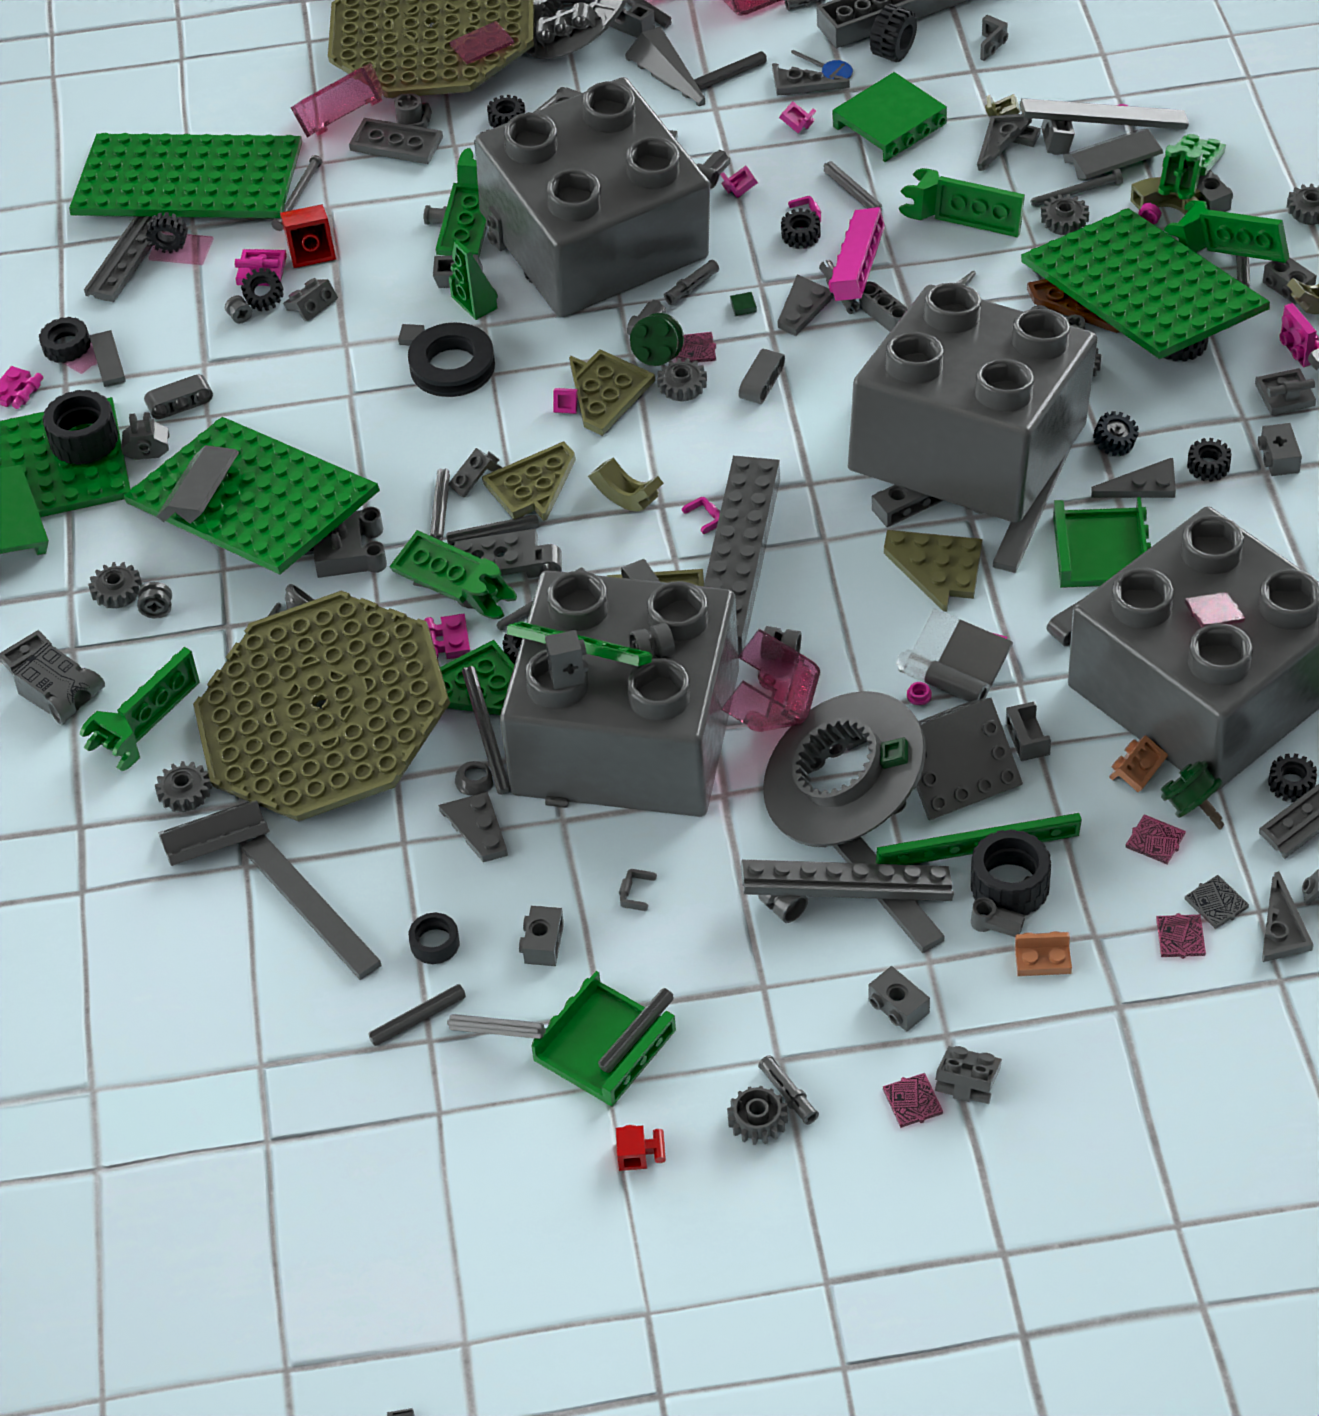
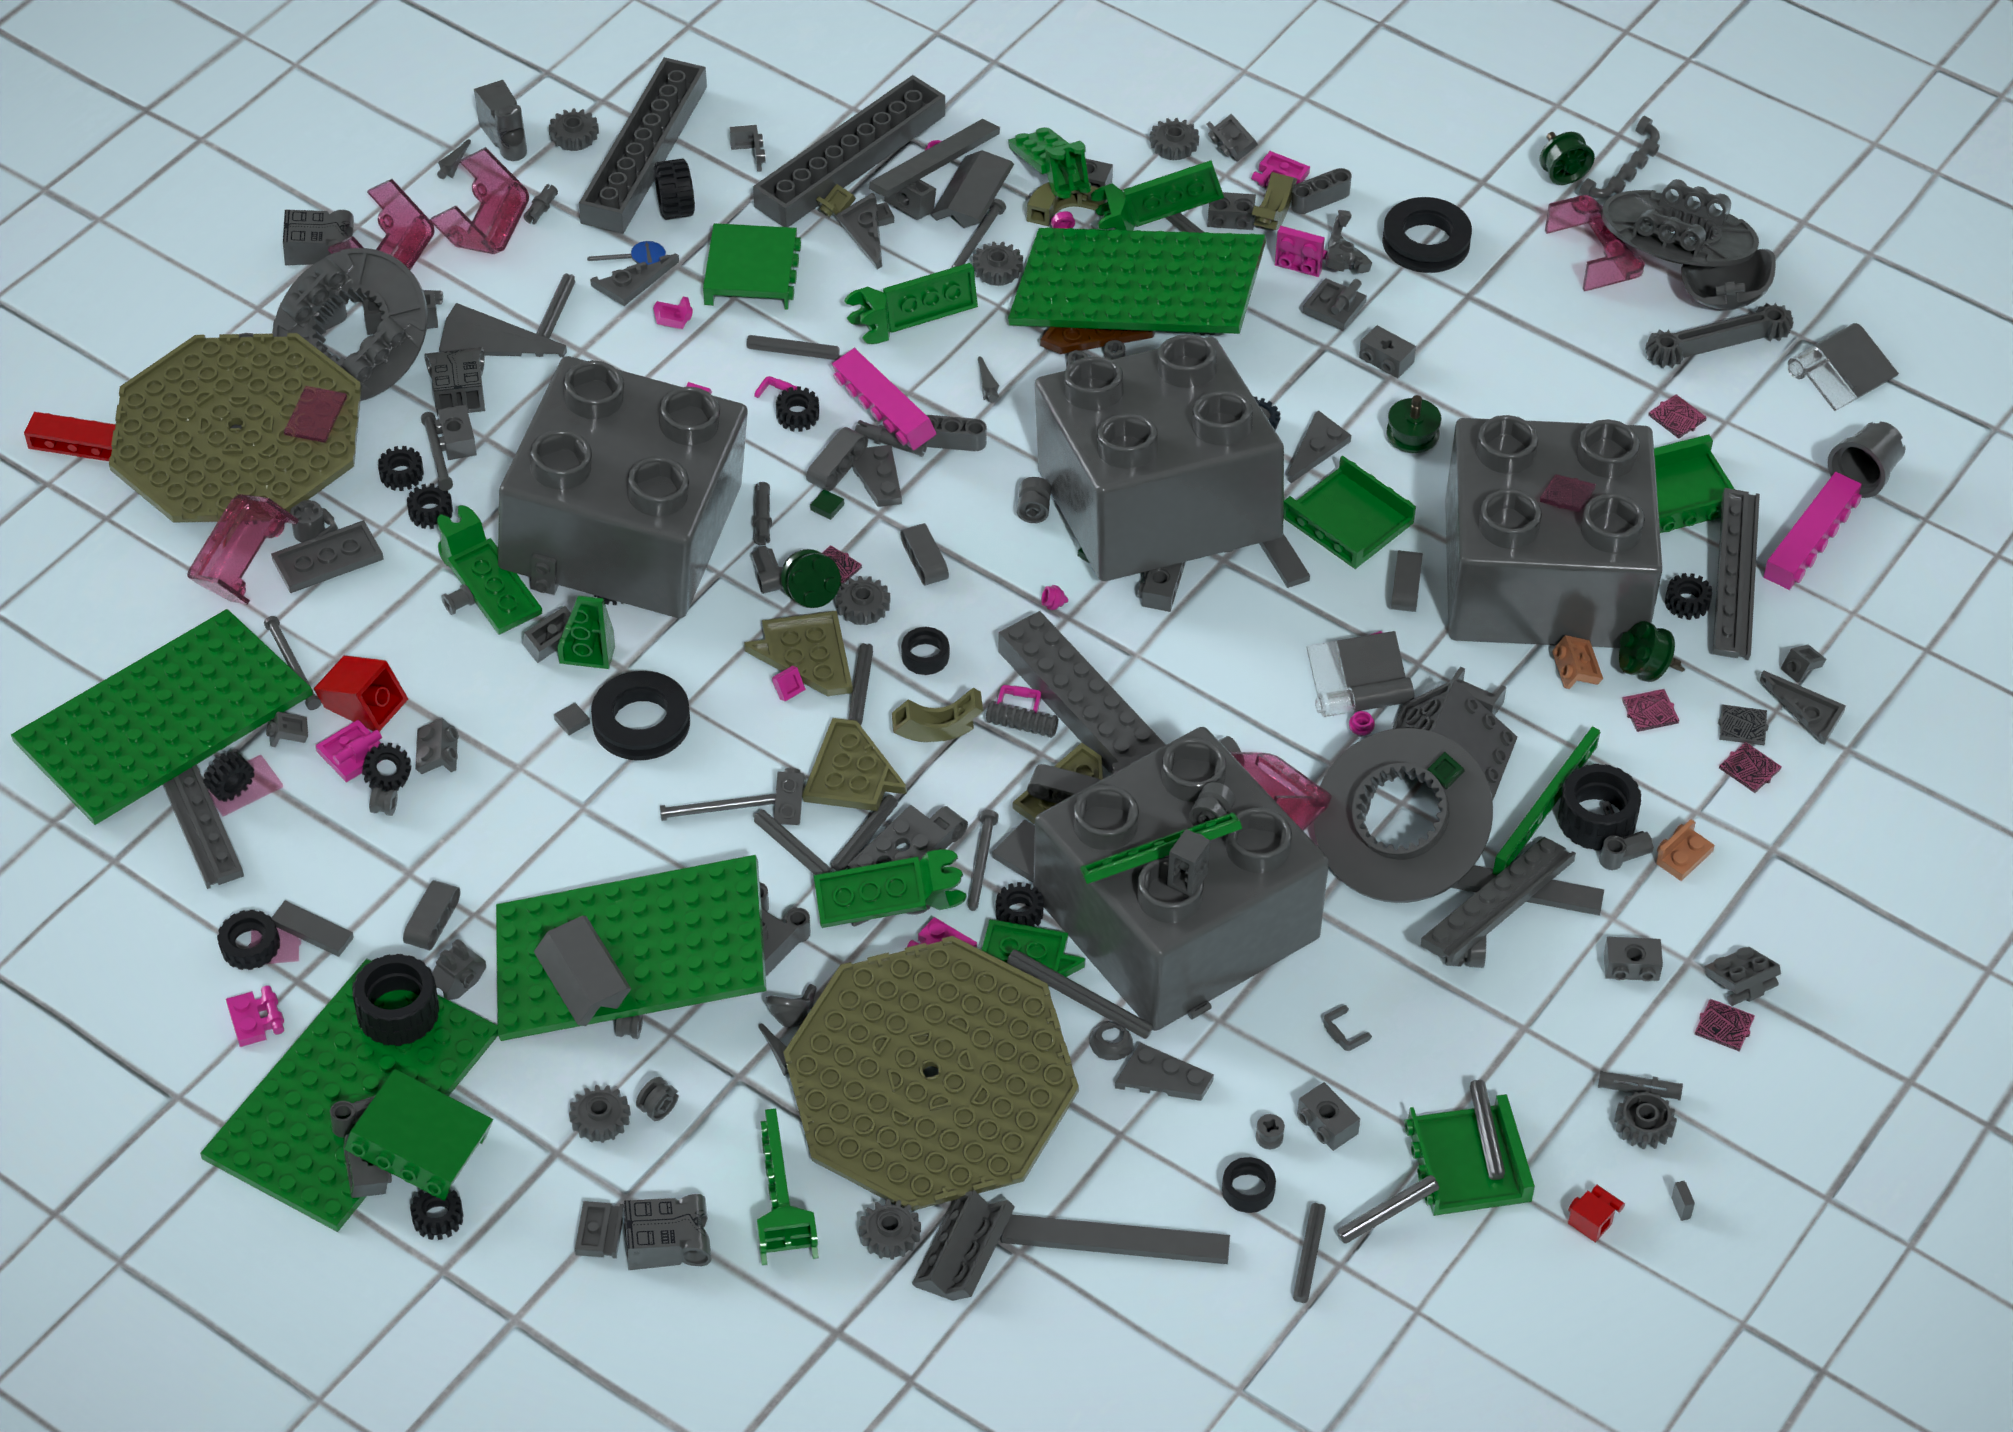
camera: 50 degrees left, 0 degrees up
olive wing [884,530,982,612] -> none
black tyre [1187,438,1232,482] -> none
none -> dark grey bracket [266,712,308,747]
none -> dark grey piece [424,347,485,416]
none -> dark grey wheel [615,1015,643,1039]
none -> dark grey bar [660,793,776,821]
none -> dark grey brick [753,75,945,227]
none -> dark grey beam [806,427,868,491]
none -> dark grey axle [848,643,873,725]
none -> black tyre [901,627,950,675]
none -> dark grey piece [986,701,1059,738]
none -> dark pink plate [1041,585,1068,610]
none -> dark grey wheel [1256,1114,1285,1150]
none -> dark green wheel [1386,395,1442,453]
none -> dark grey tile [1671,1181,1695,1221]

